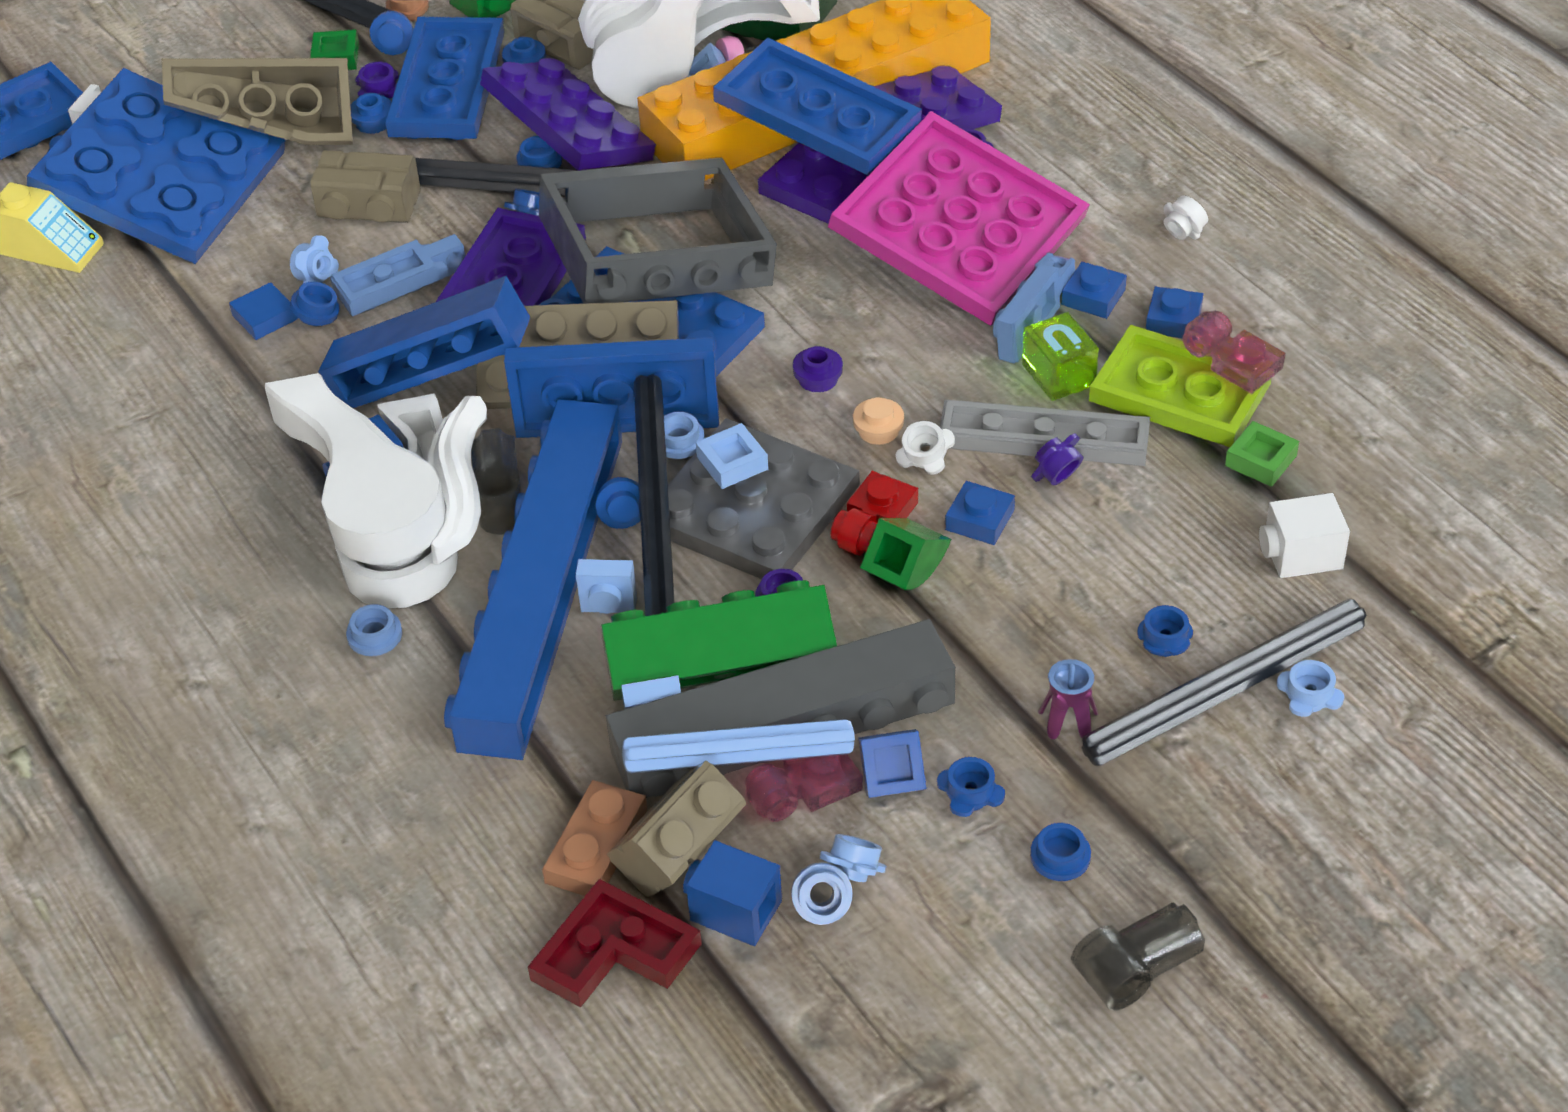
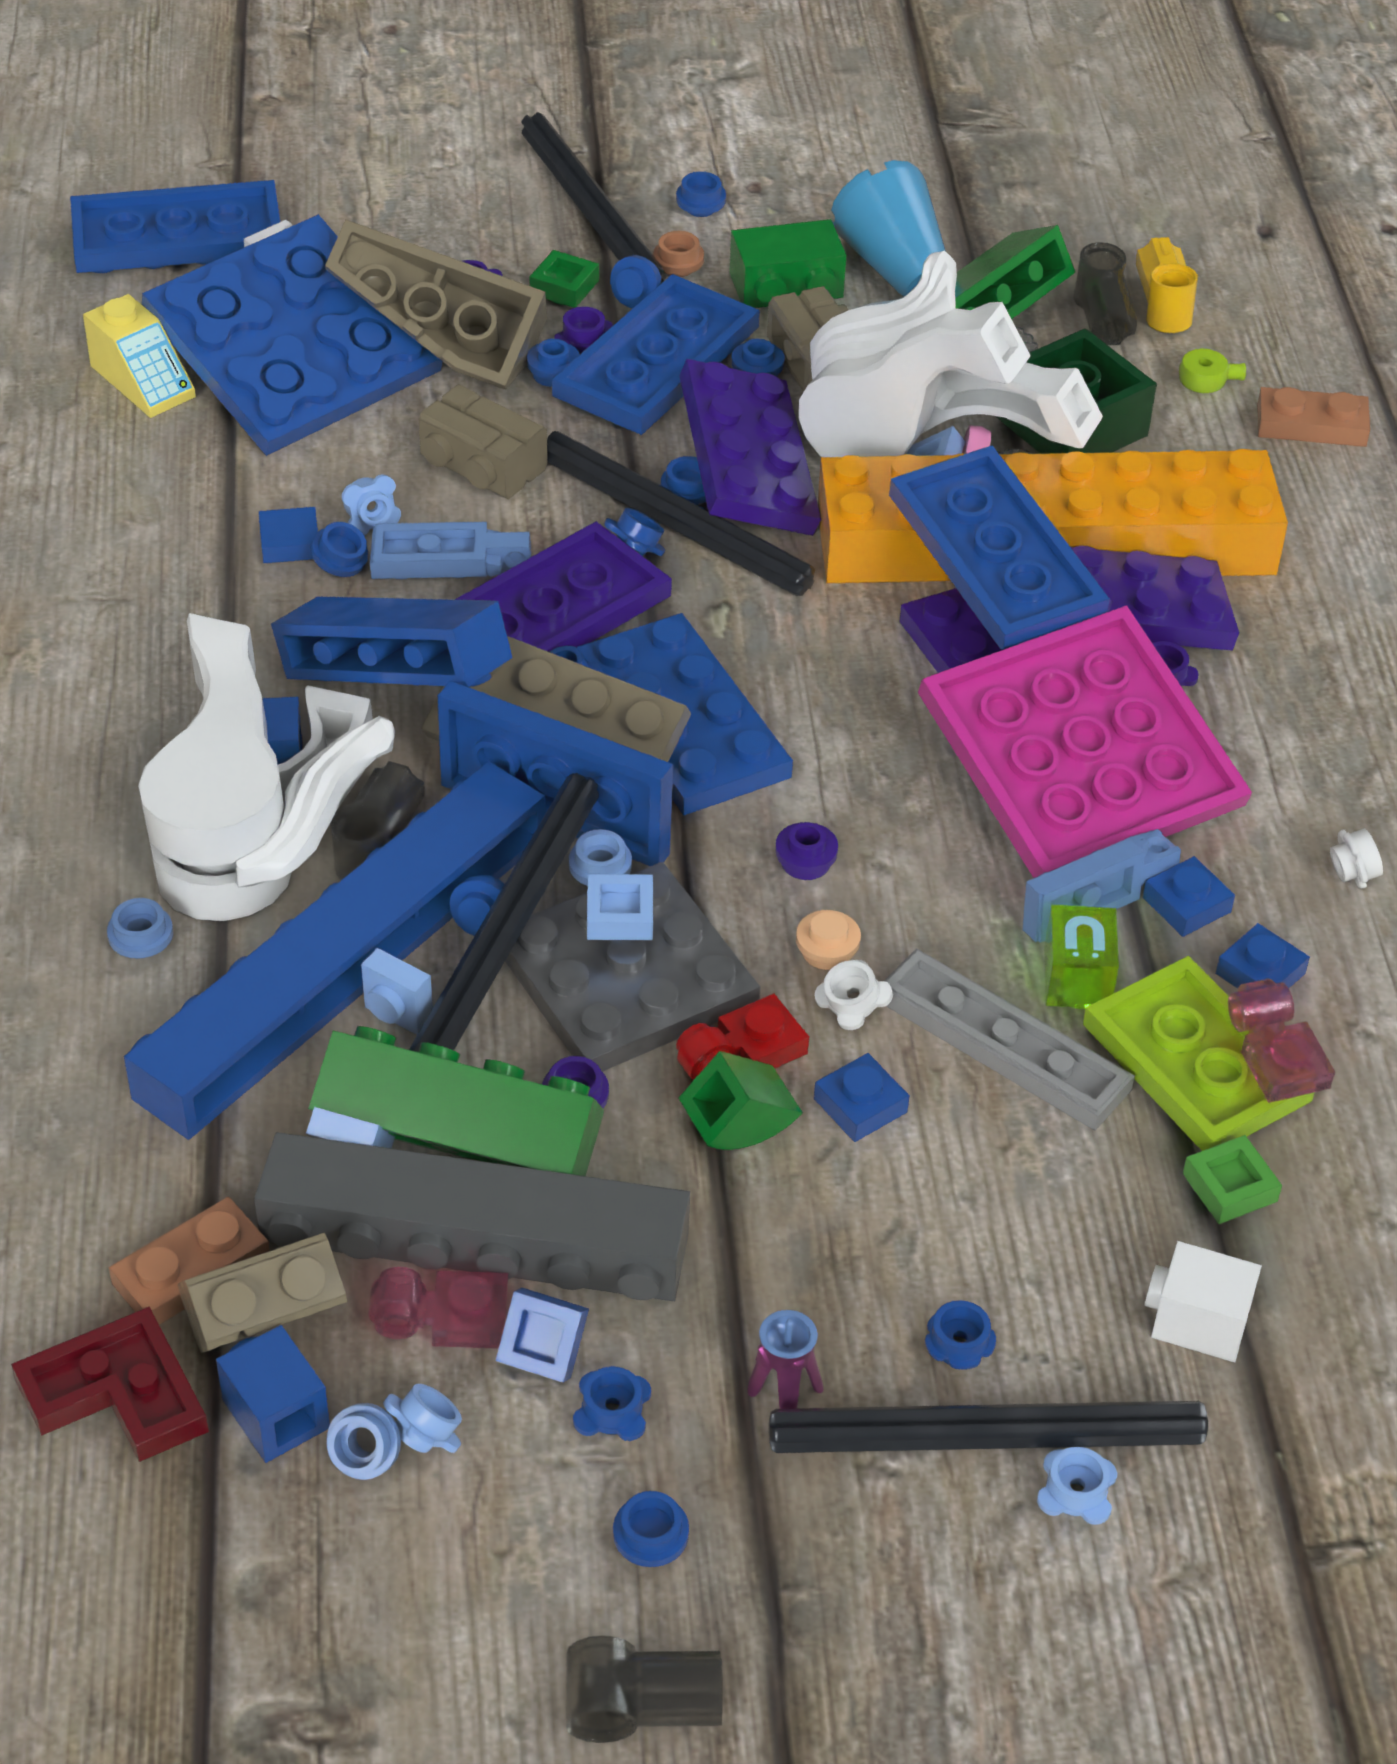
camera: 25 degrees right, 0 degrees up
dark grey window [539,157,777,304] -> none
light blue axle [622,719,855,773] -> none
dark purple plate [1031,433,1084,485] -> none

